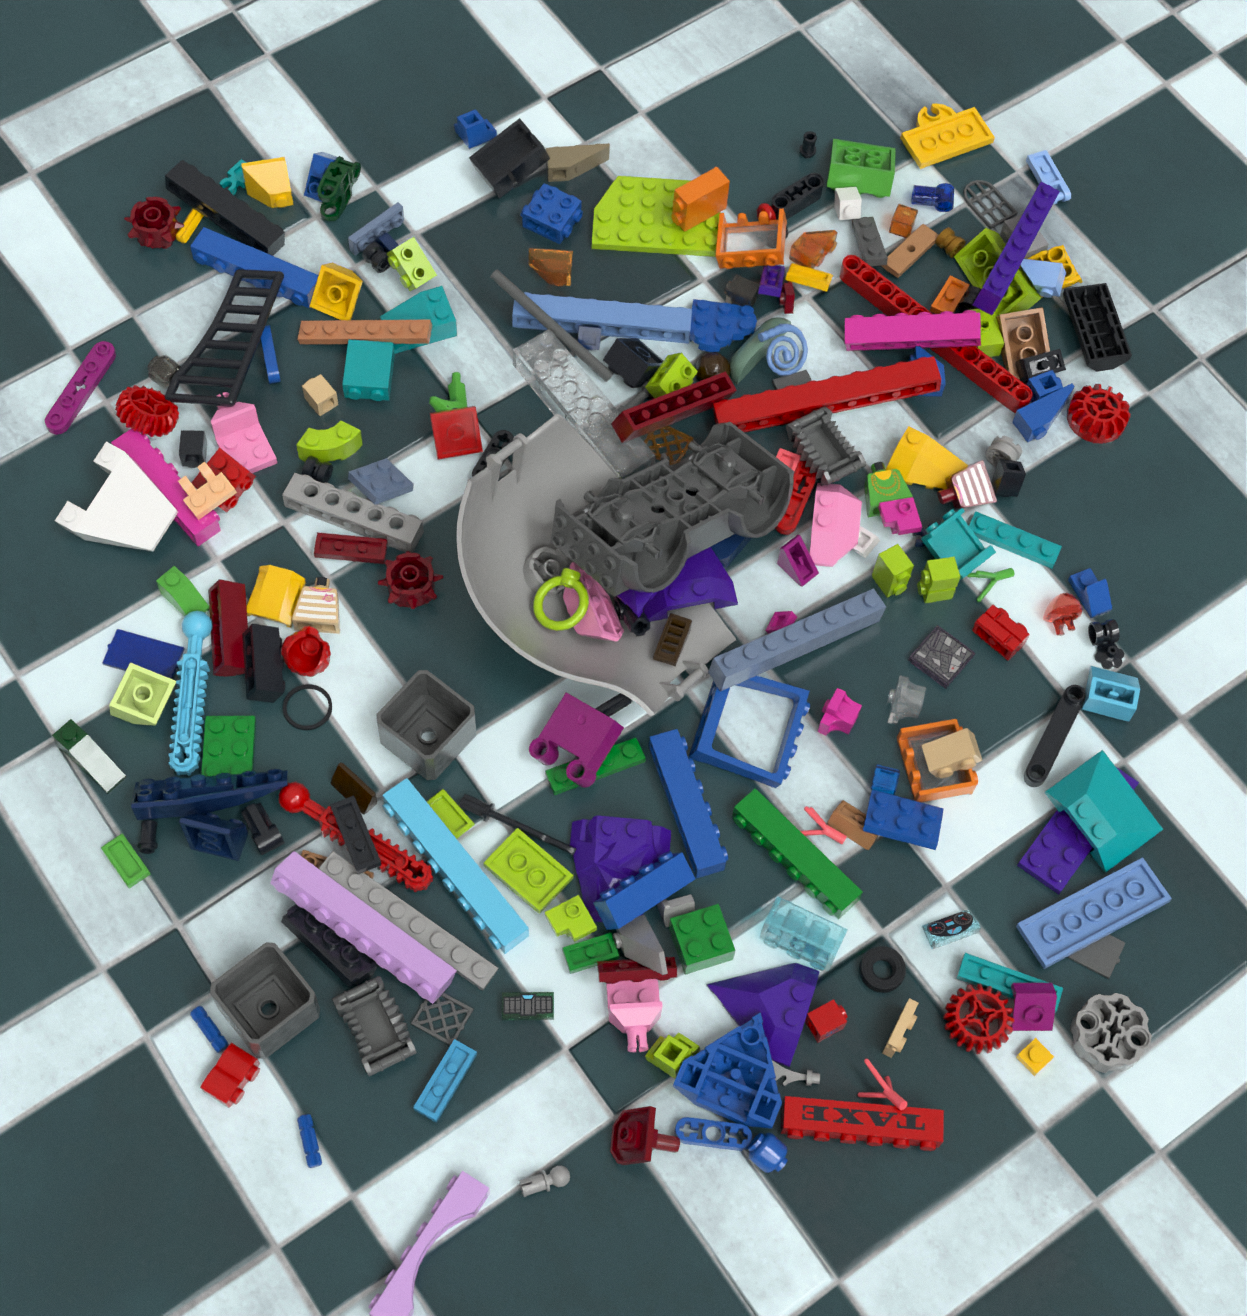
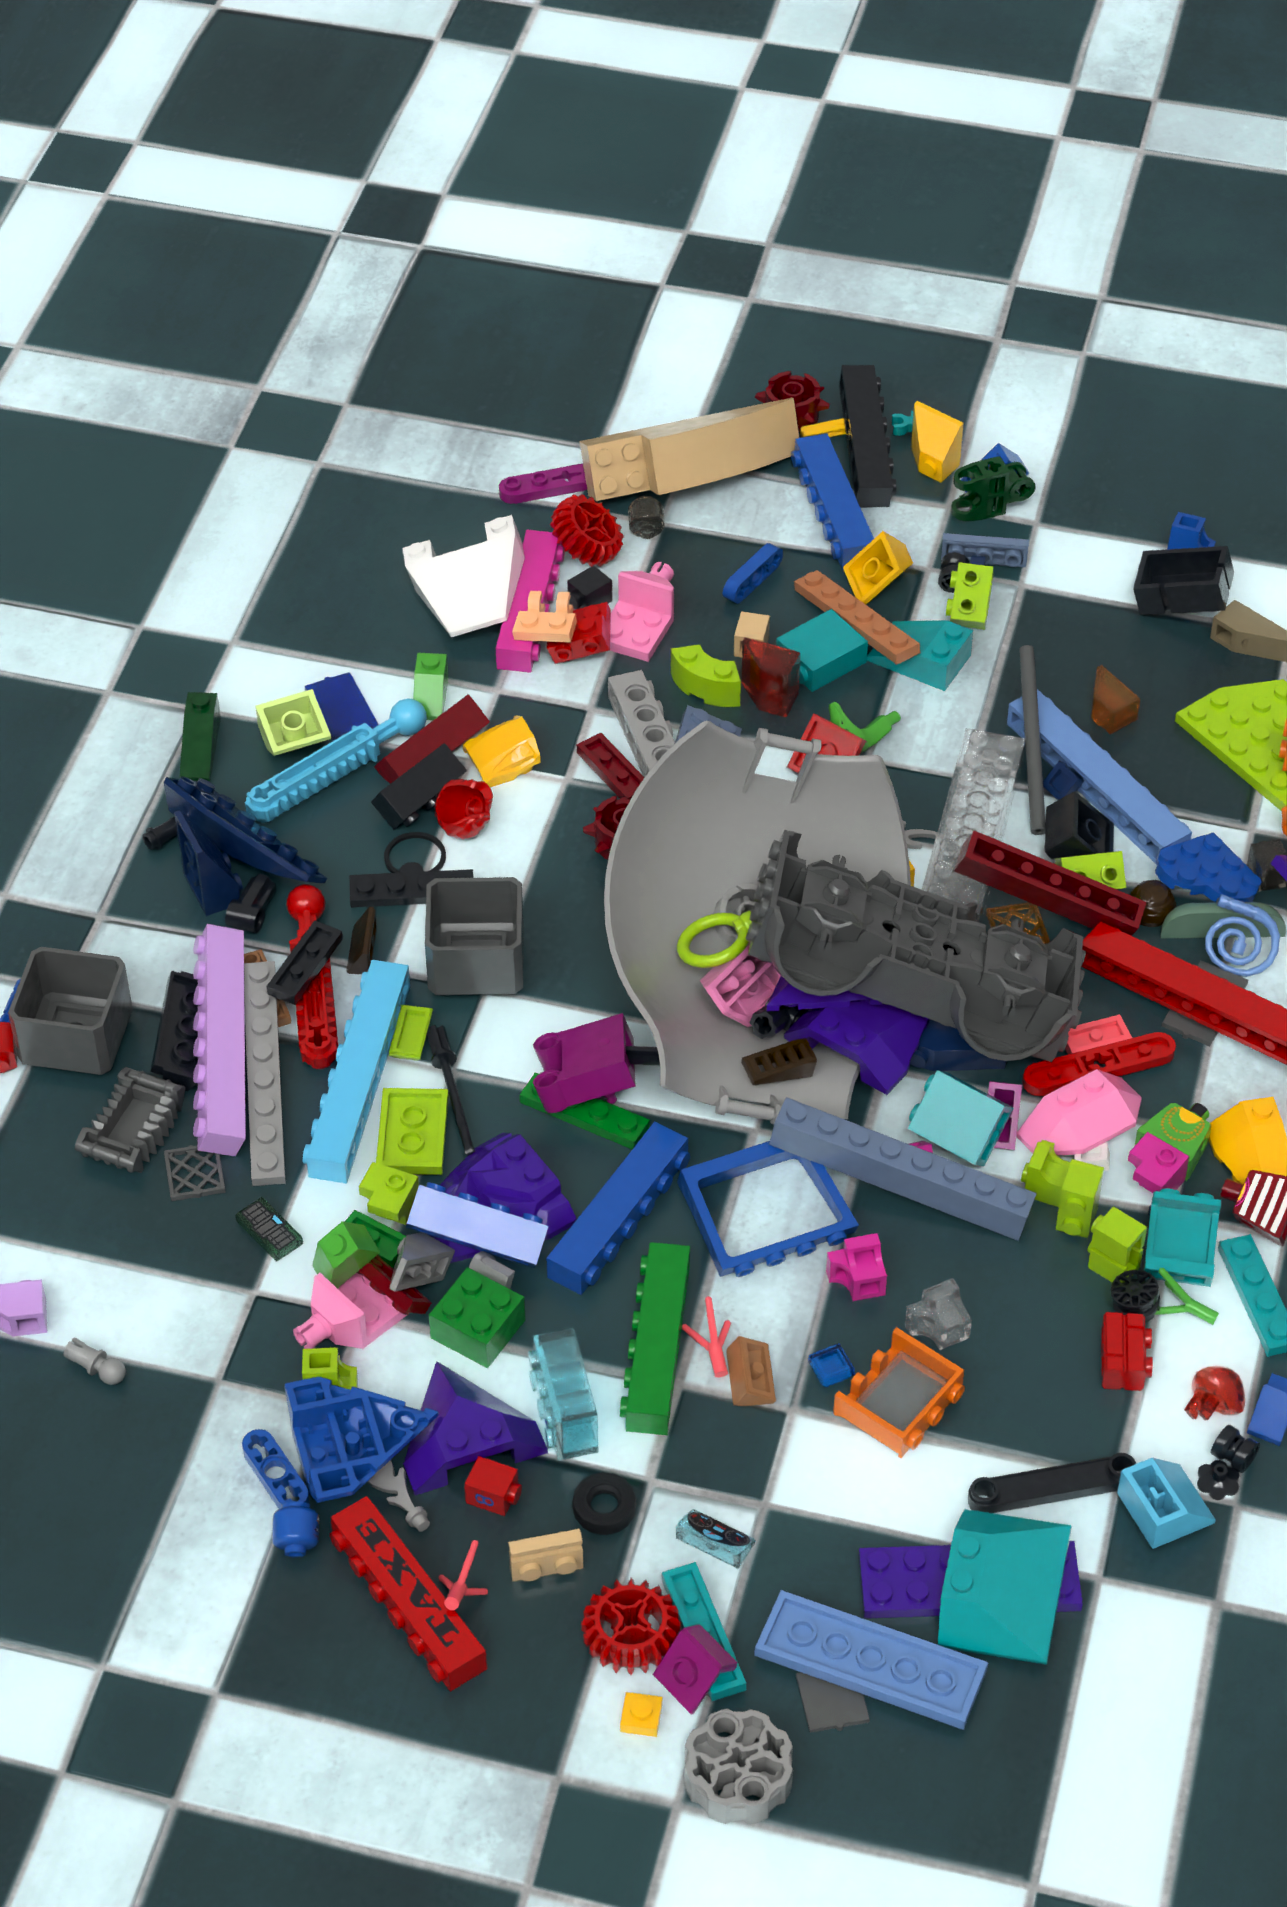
camera: 55 degrees right, 15 degrees down
bright green tile [101,833,151,889] -> none
black bar [164,269,284,407] -> none
green plate [201,716,256,777] -> none
tan torso [292,577,340,634] -> none
black wheel [302,456,333,483] -> none
dark azure plate [413,1039,477,1123] -> none
blue brick [521,183,583,244] -> none
dark red piece [610,1106,680,1165] -> none
dark grey piece [786,406,867,486] -> none
blue plate [863,790,944,850] -> none
tile [908,625,976,689] -> none
tan brick [921,728,983,778] -> none
none -> bright green slope [312,1221,380,1289]
none -> black hinge [349,862,474,908]
none -> tan slope [579,398,799,501]
none -> clear red slope [742,637,800,718]
none -> brick [908,1070,1014,1166]
none -> lime brick [1021,1140,1070,1207]
none -> black wheel [1111,1270,1161,1323]

